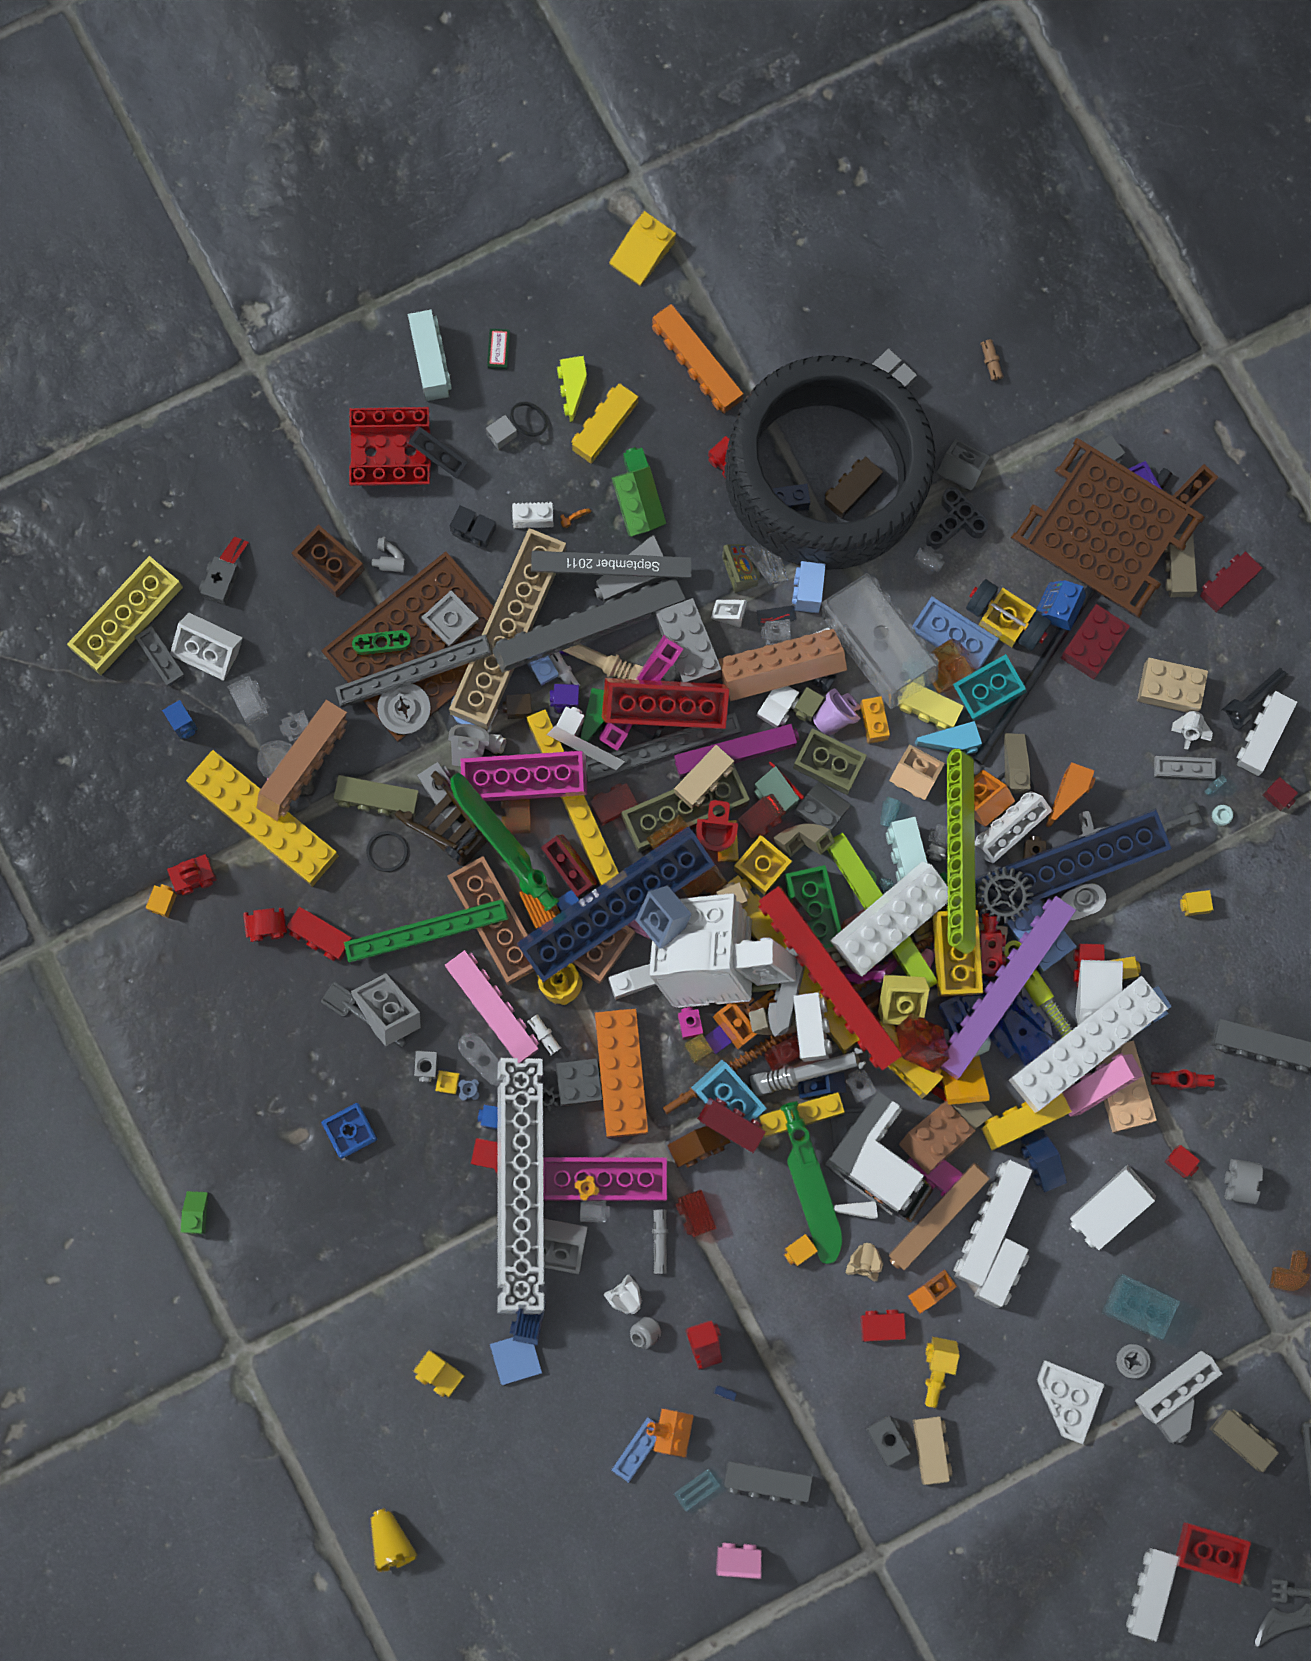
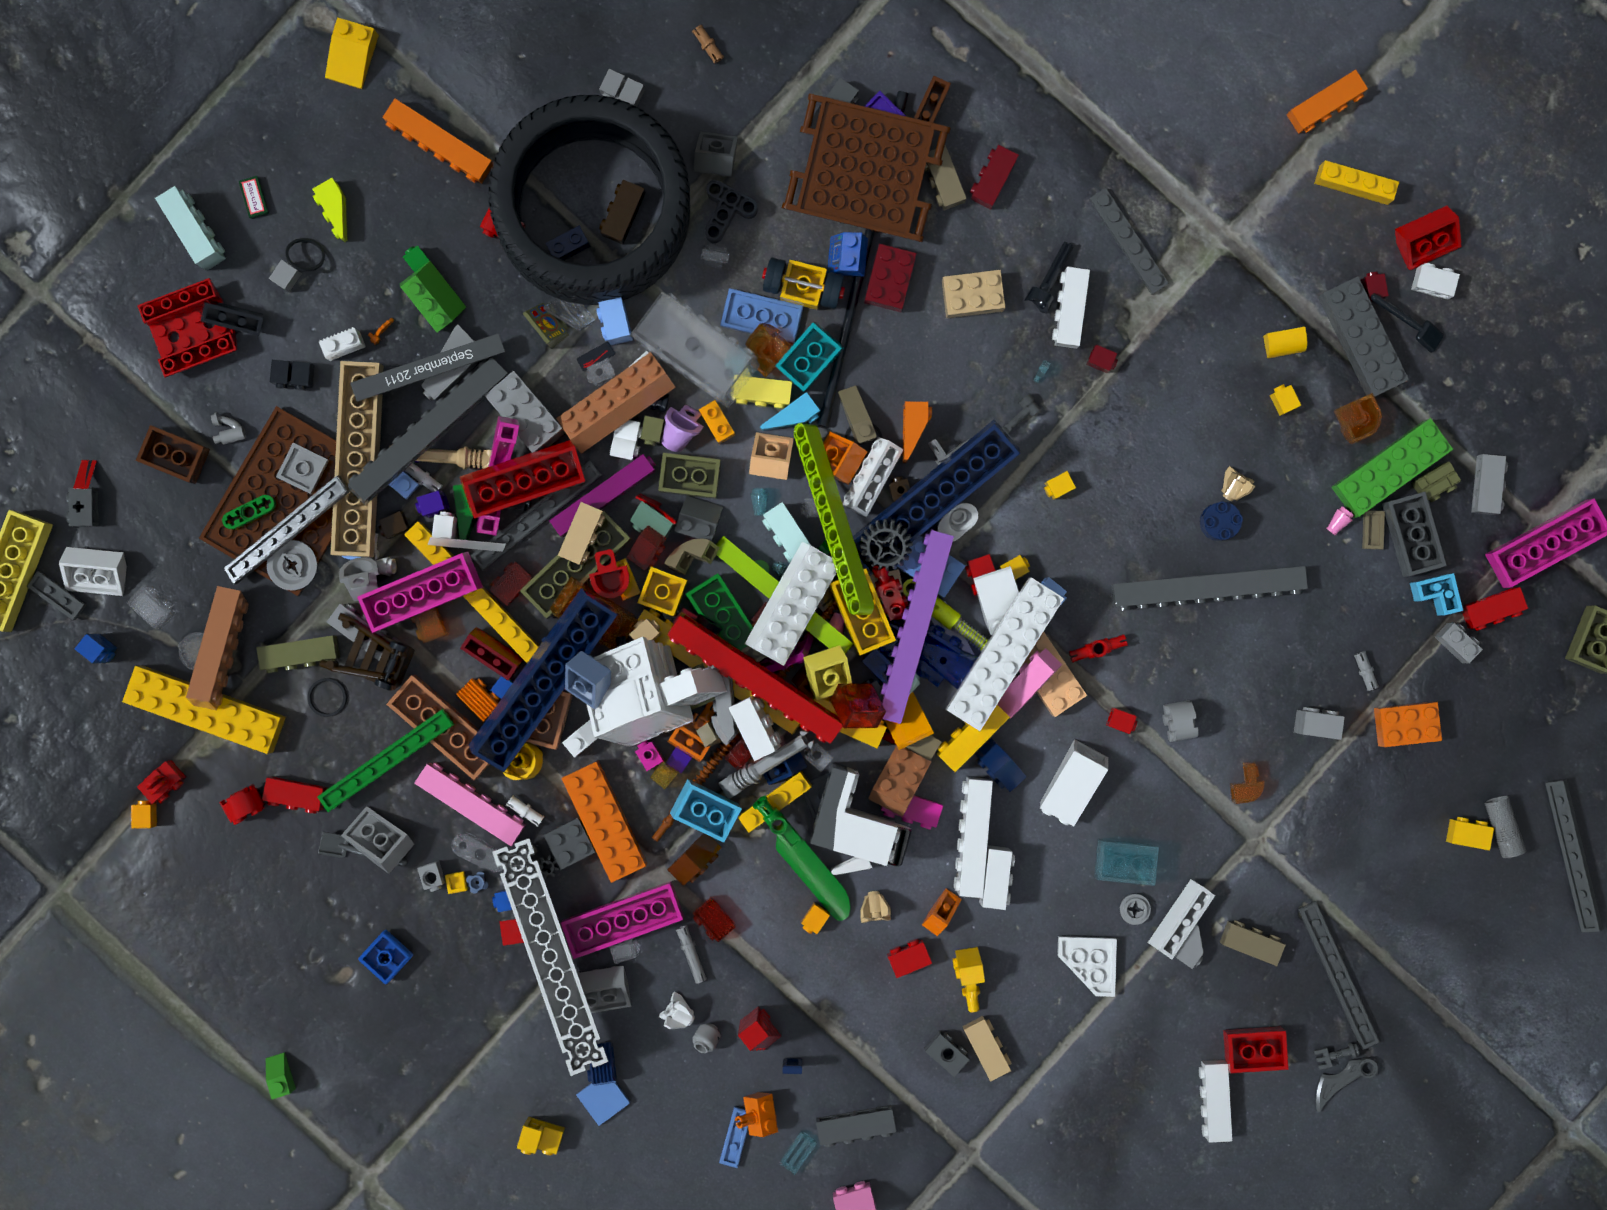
camera: 10 degrees left, 10 degrees up
clear brick [279,710,309,741] -> none
green piece [450,773,560,912] -> none
yellow brick [571,383,638,464] -> none
light orange plate [575,1176,599,1200] -> none
dark red brick [697,1097,766,1153] -> none
white slope [711,600,747,628] -> none
medium nougat brick [889,1162,990,1270] -> none
white plate [926,845,947,861] -> none
light grey tile [1154,756,1216,780] -> none
white brick [1171,711,1213,749] -> none
light aqua tile [1212,805,1233,826] -> none

